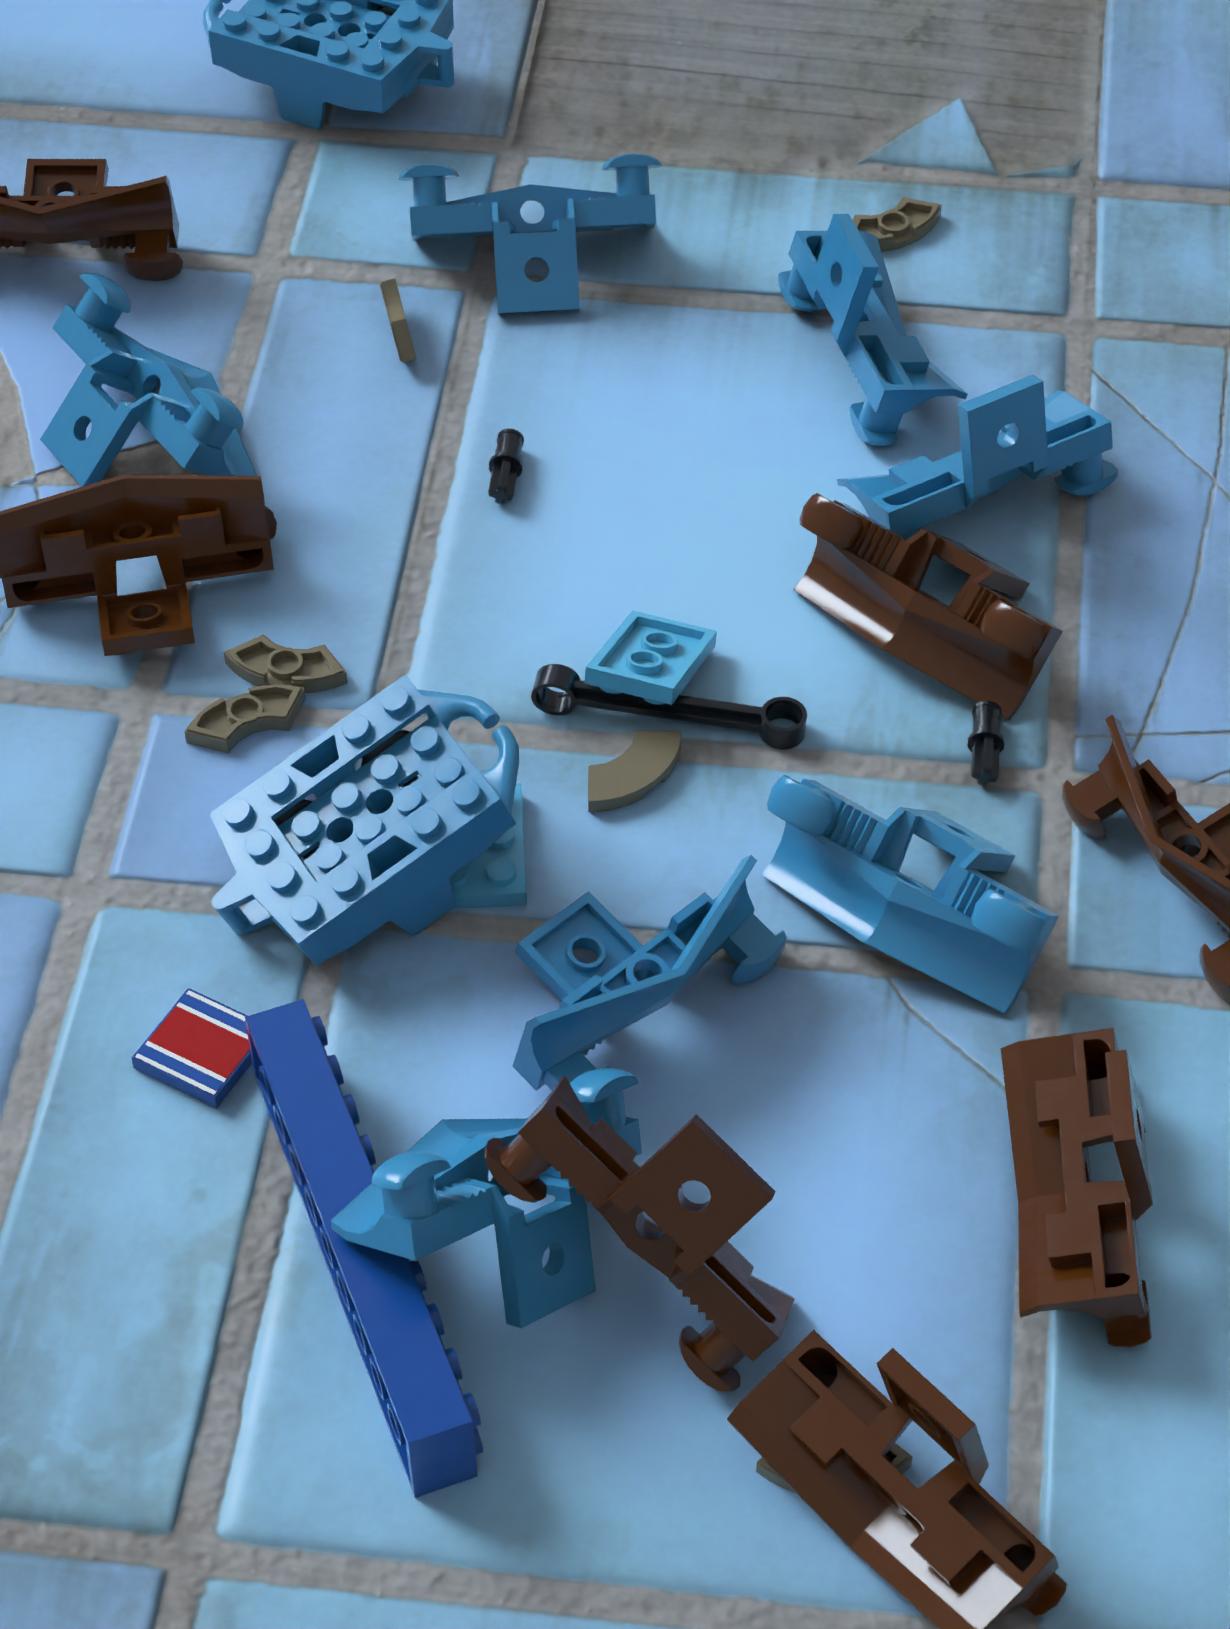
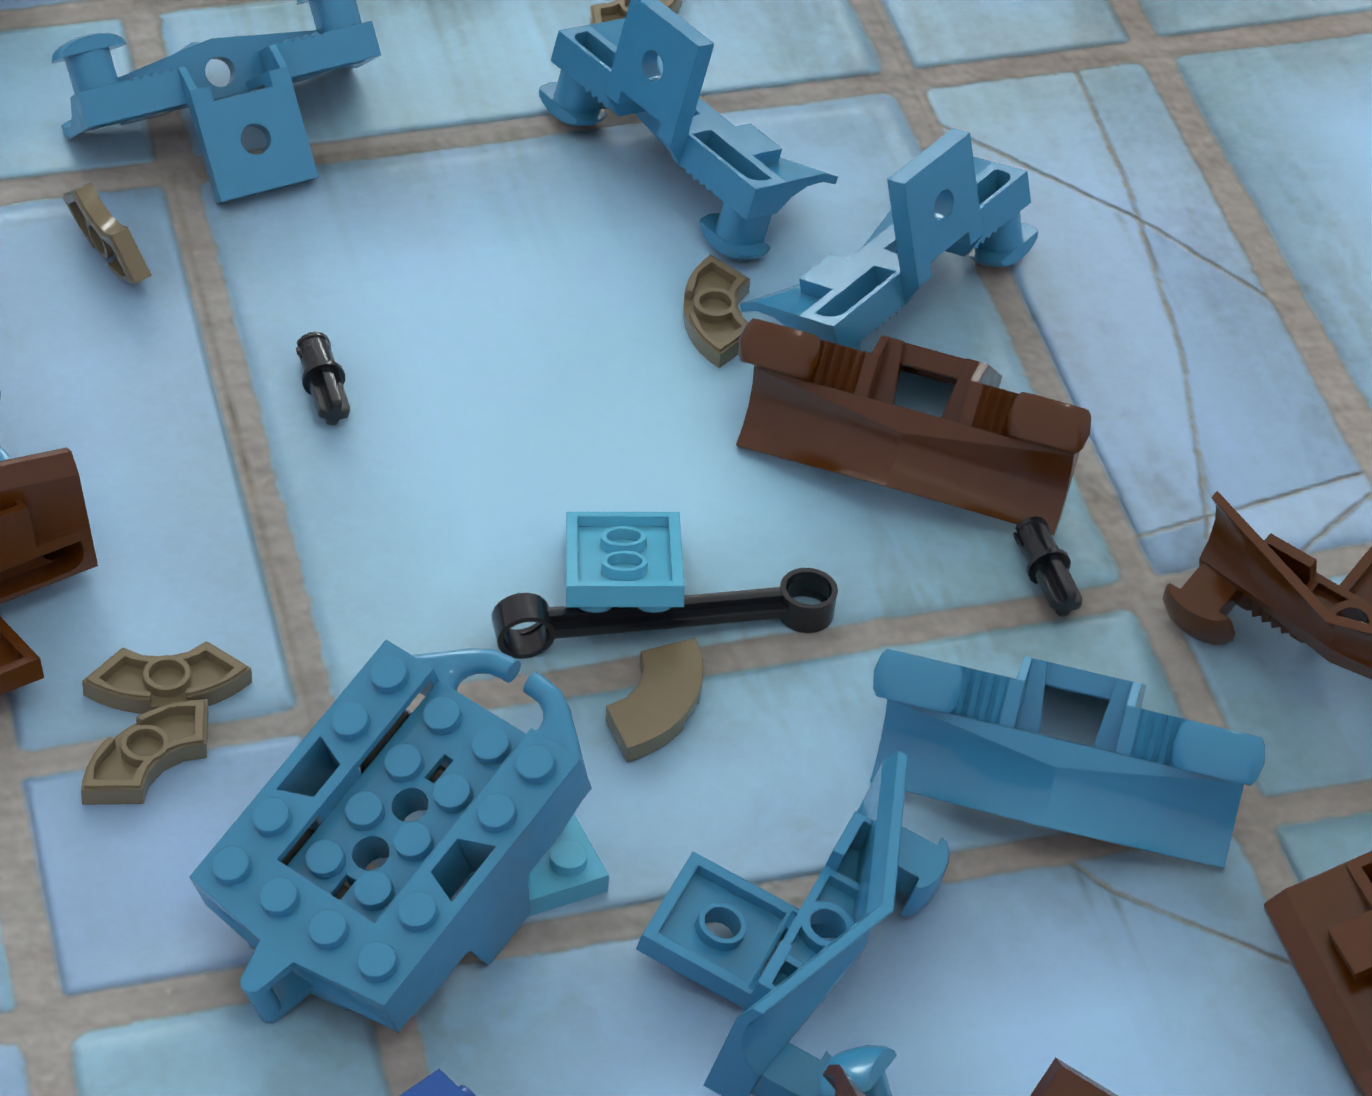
camera: 25 degrees left, 5 degrees down
none -> dark tan tile [683,254,750,368]

